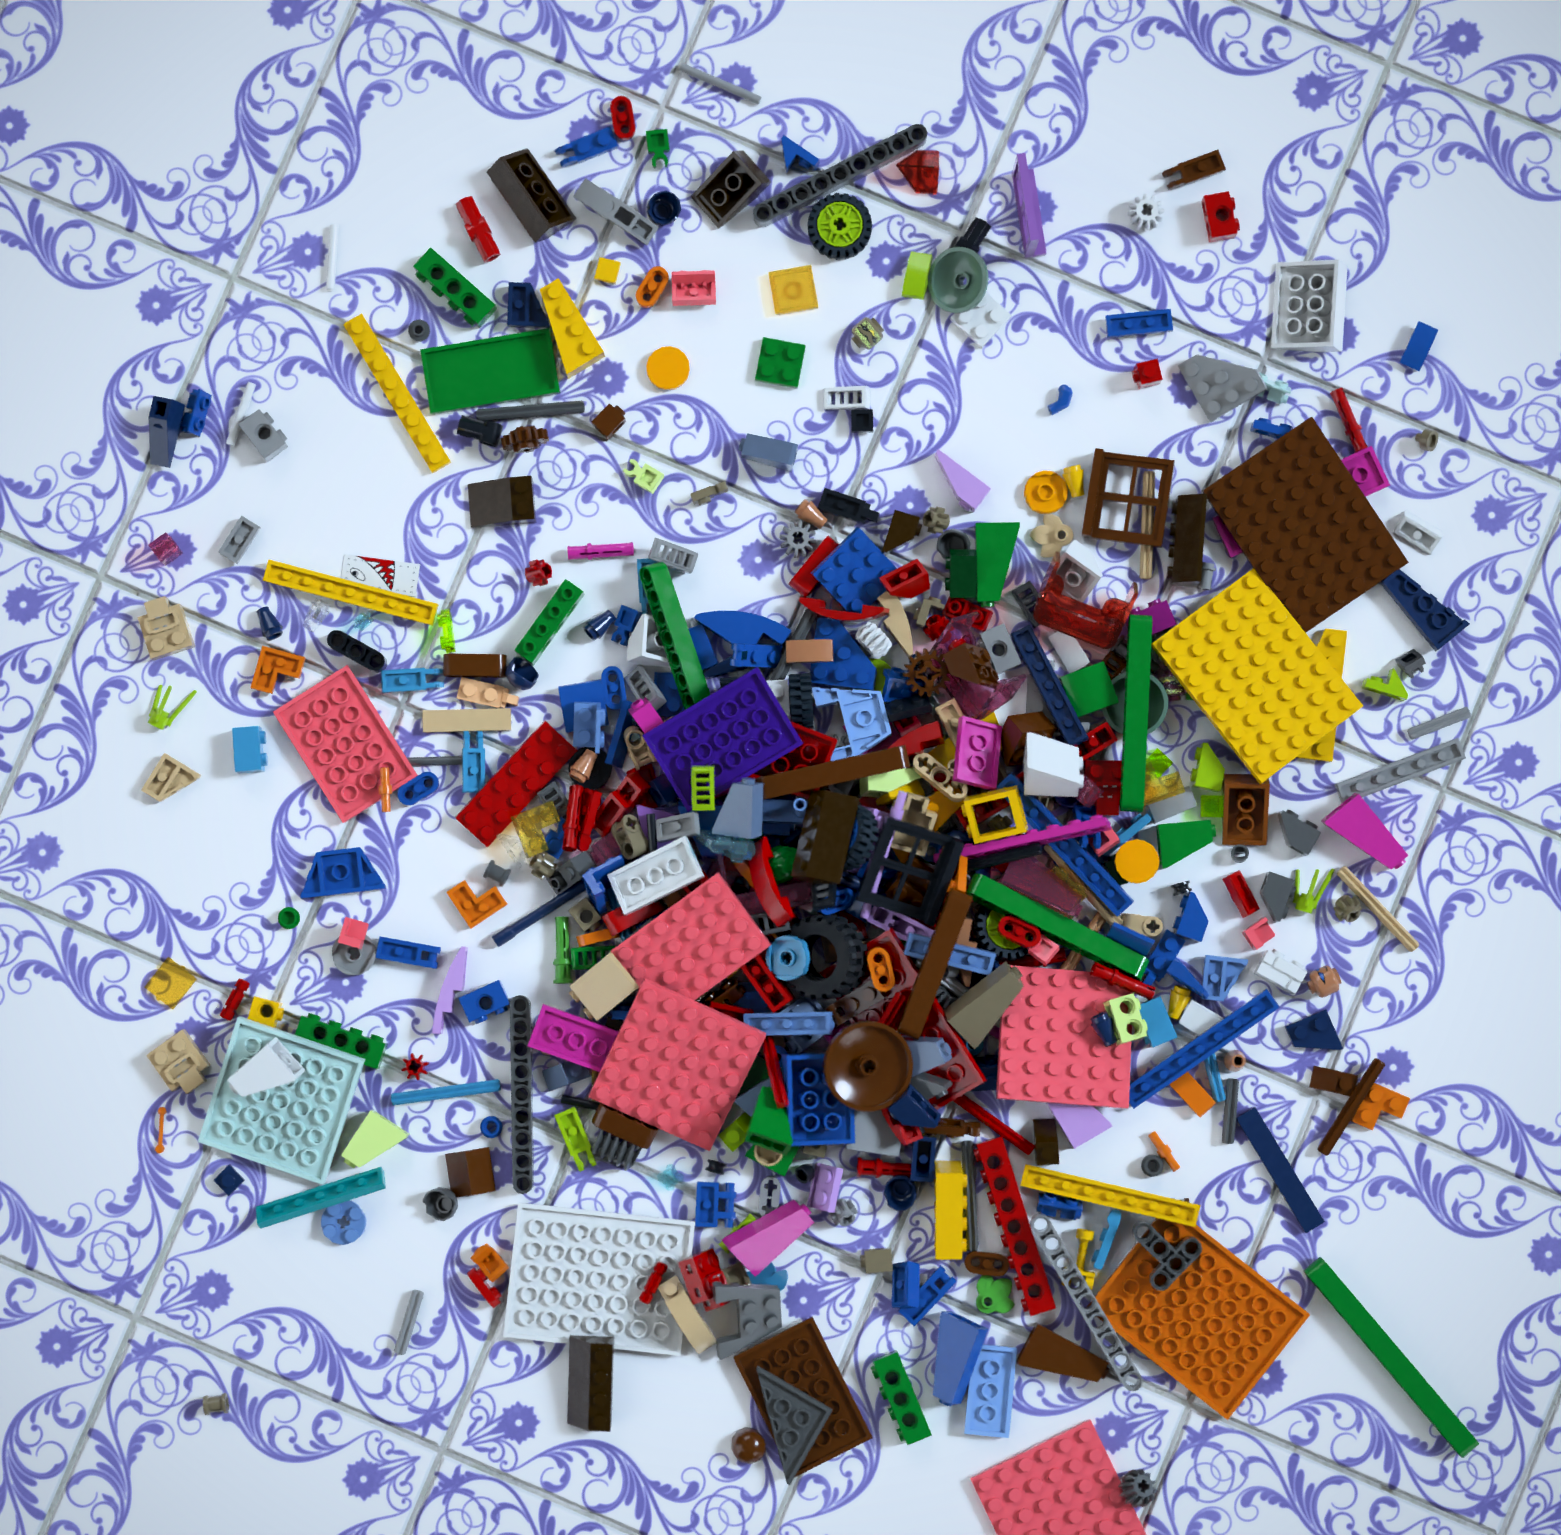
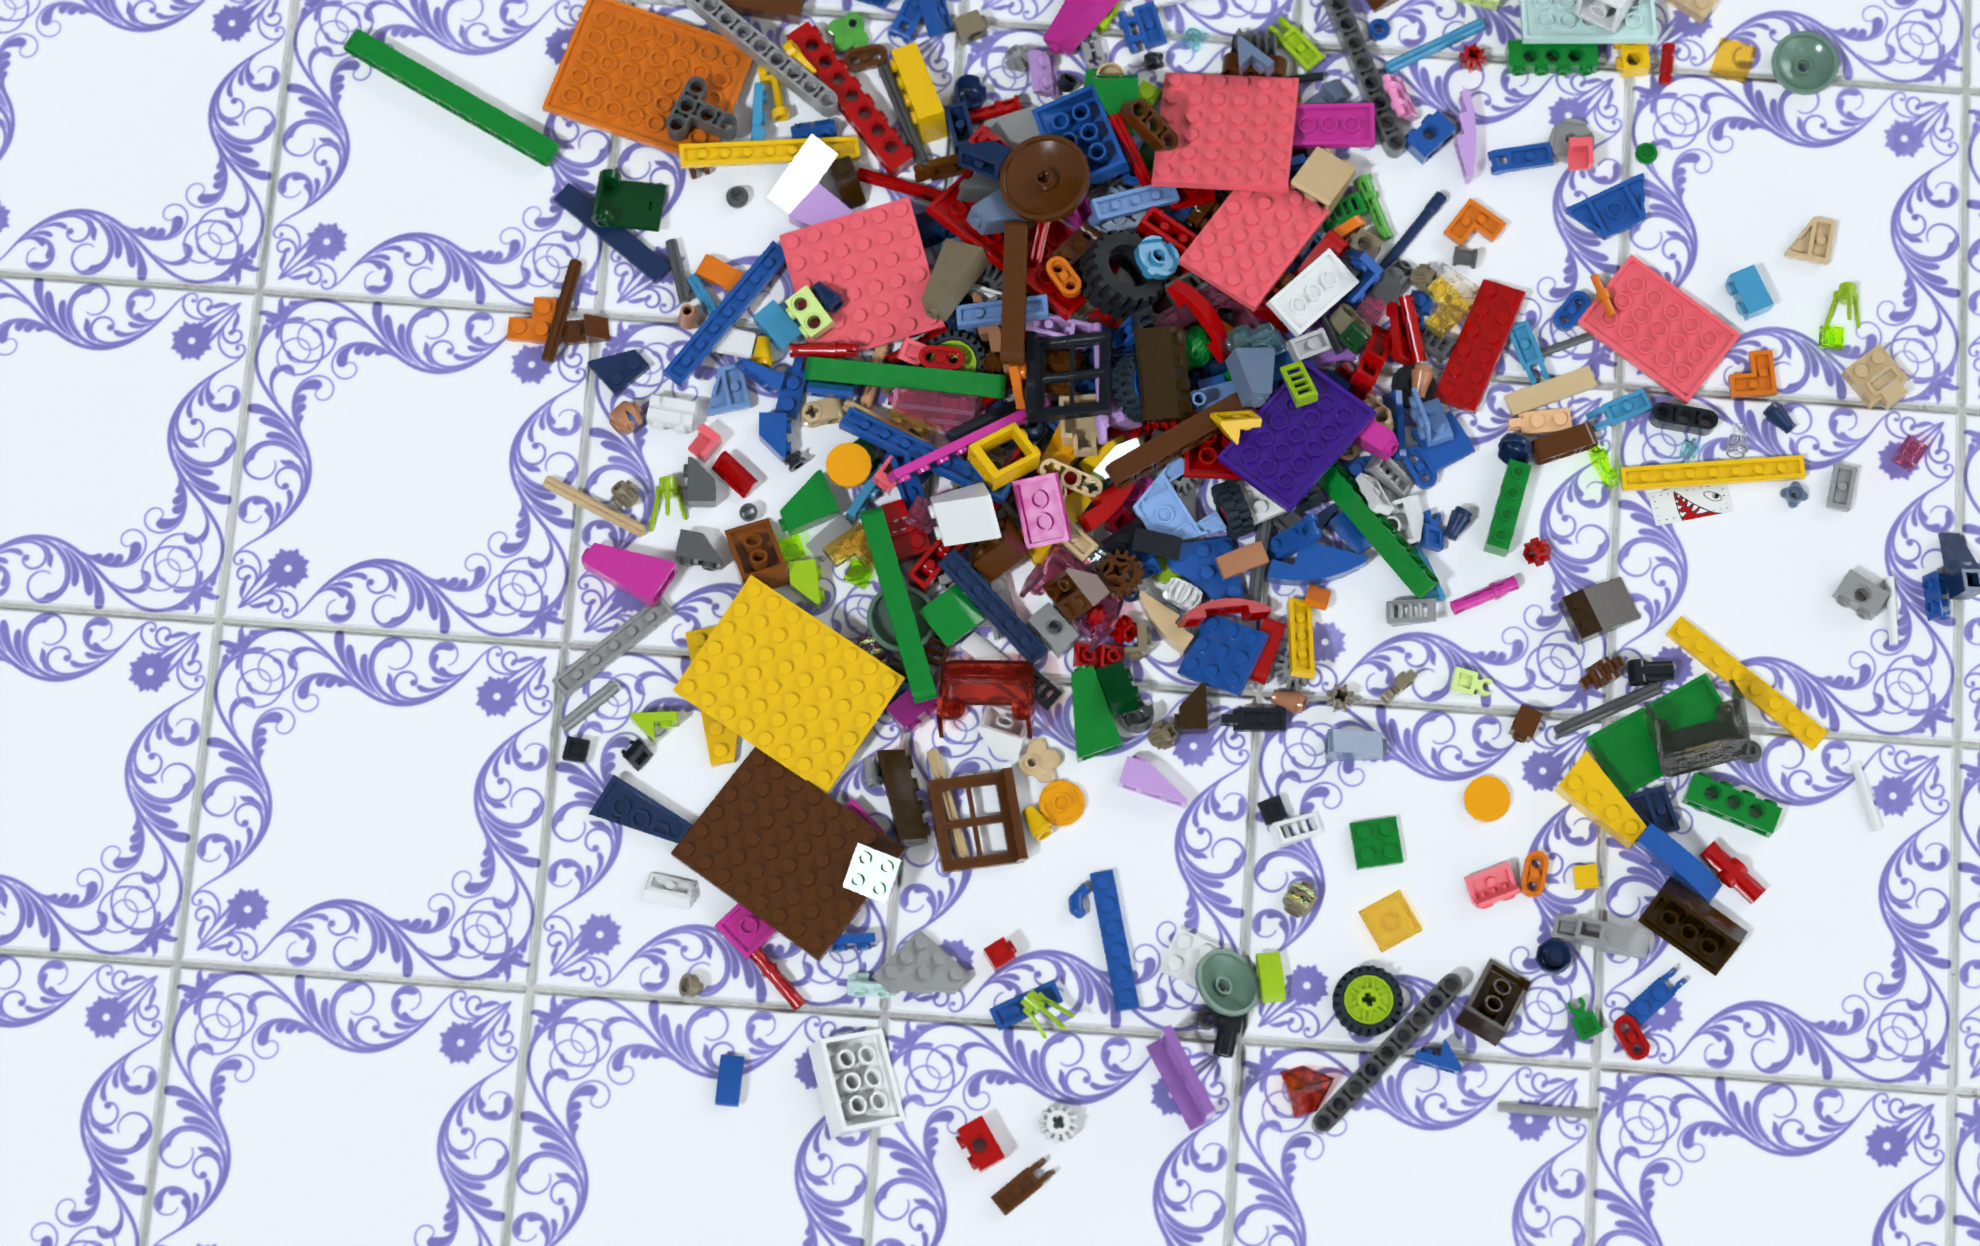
camera: 160 degrees right, 10 degrees down
red slope [879,558,930,599] -> none
orange bar [1148,1131,1181,1172] -> none
none -> black plate [562,736,591,765]
none -> dark green door [591,169,667,232]
none -> white sticker [767,134,838,214]
none -> yellow bar [782,40,817,75]
none -> hinge [843,843,902,904]
none -> reddish brown plate [982,352,1003,374]
none -> lime plant [1021,989,1075,1039]
none -> blue plate [1089,869,1139,1013]
none -> reddish brown beam [1120,99,1179,152]
none -> black slope [1131,528,1183,561]
none -> dark grey bush [1196,1008,1218,1030]
none -> yellow slope [1210,410,1262,445]
none -> sand blue slope [1237,35,1275,77]
none -> yellow plate [1286,597,1315,679]
none -> orange tile [1304,584,1331,611]
none -> dark tan gear [1326,684,1354,713]
none -> dark green tile [1338,320,1371,353]
none -> white plate [1356,473,1394,516]
none -> bright pink plate [1381,74,1419,122]
none -> blue slope [1635,823,1722,904]
none -> clear smoke windscreen [1643,679,1751,777]
none -> sand green dish [1771,31,1839,95]
none -> sand blue plate [1780,481,1808,508]
none -> clear neon green plate [1819,325,1844,351]

